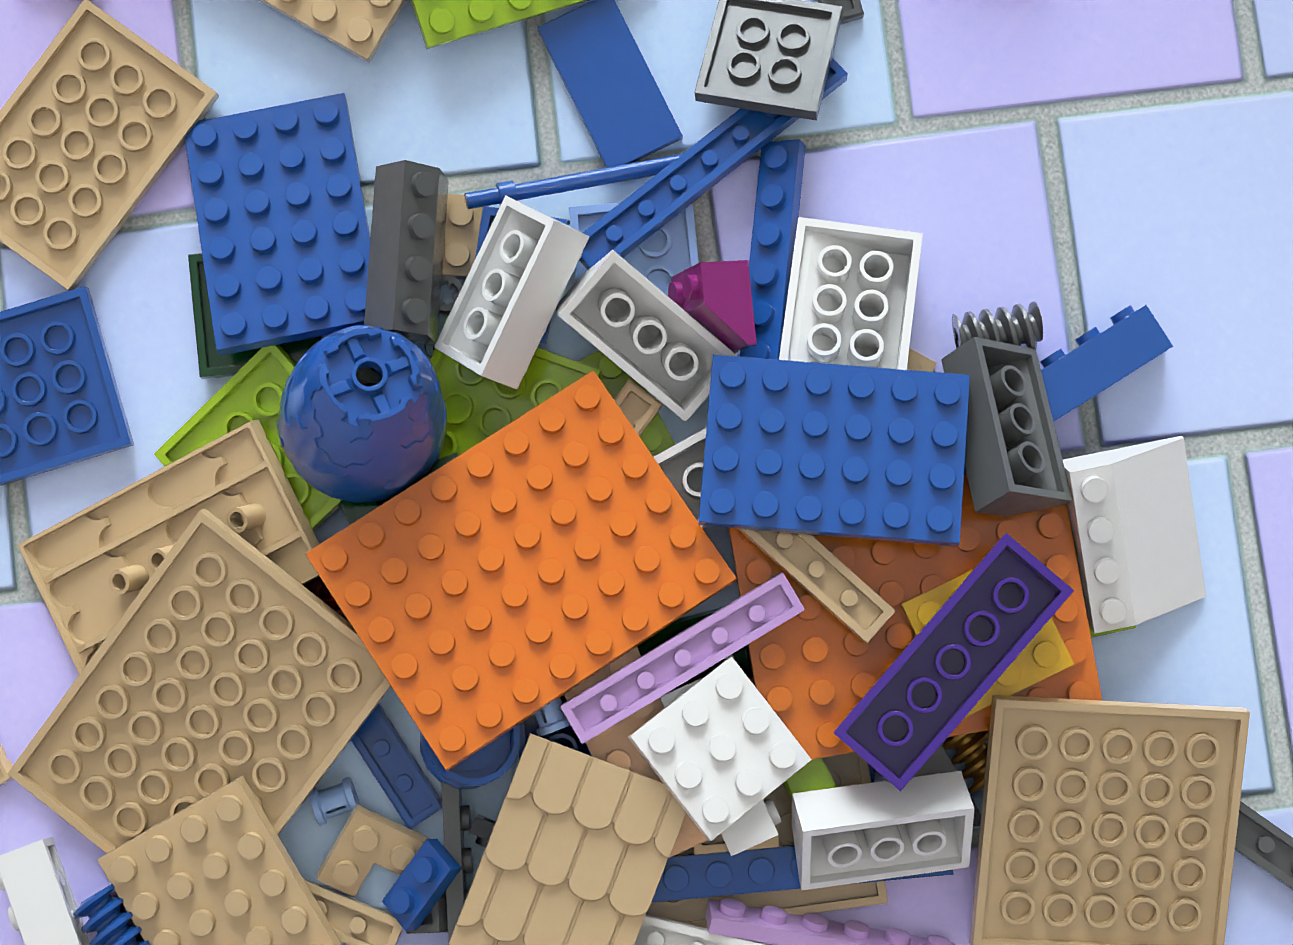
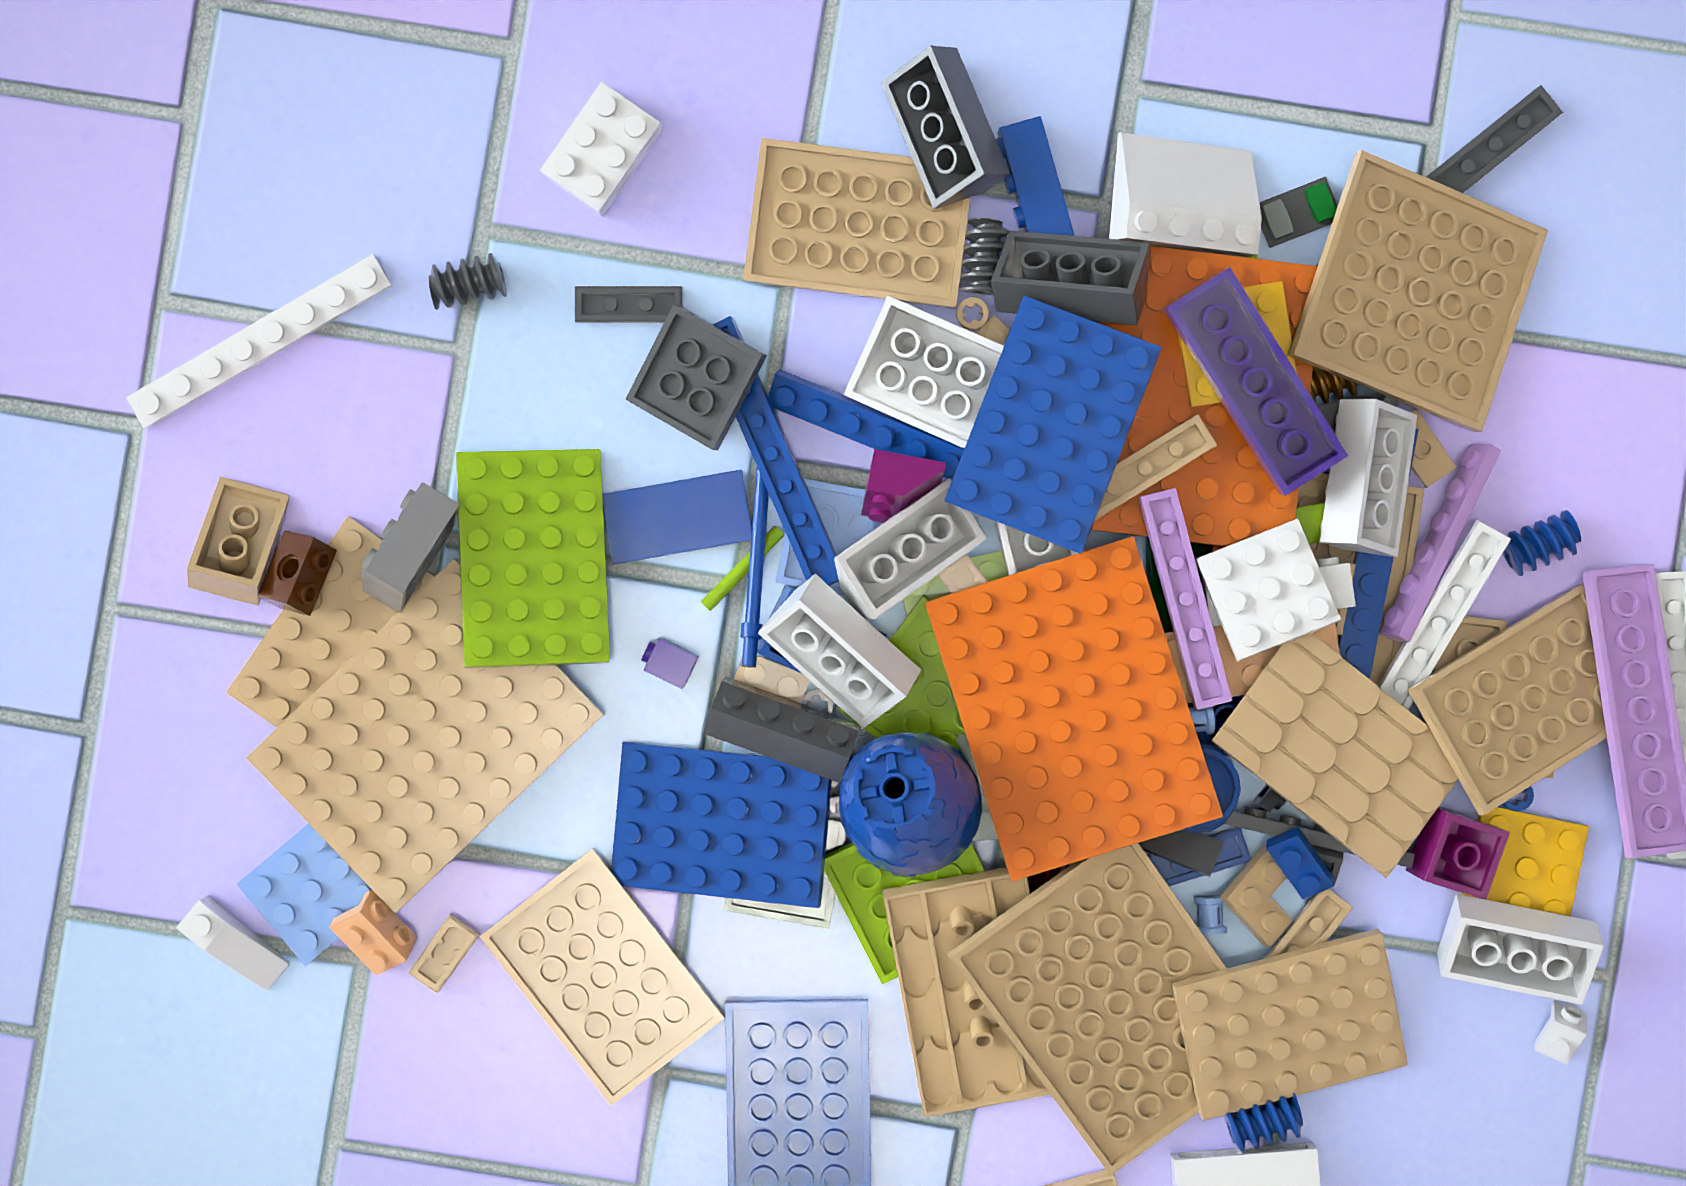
camera: 75 degrees left, 5 degrees up
none -> brick [641,638,699,689]
none -> lime bar [701,525,785,612]
none -> tan plate [743,138,970,309]
none -> dark grey slope [881,45,1010,209]
none -> tan bush [956,297,989,331]
none -> dark grey tile [1138,830,1224,877]
none -> piece [1259,176,1338,248]
none -> tan plate [1411,409,1457,488]

